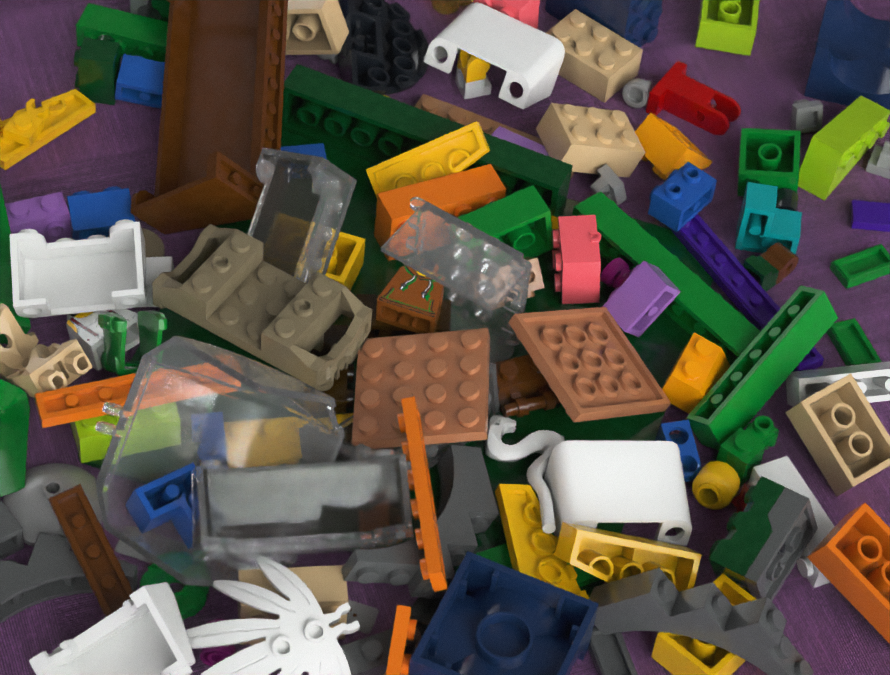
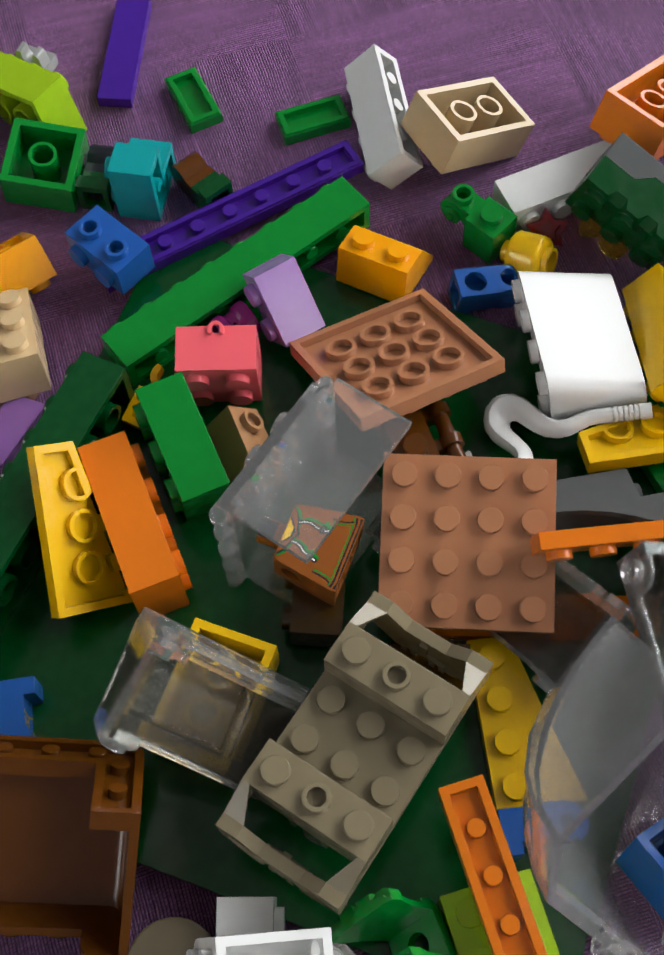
camera: 80 degrees left, 15 degrees up
light grey tile [590,164,627,206] -> none
green brick [686,285,838,450] -> none

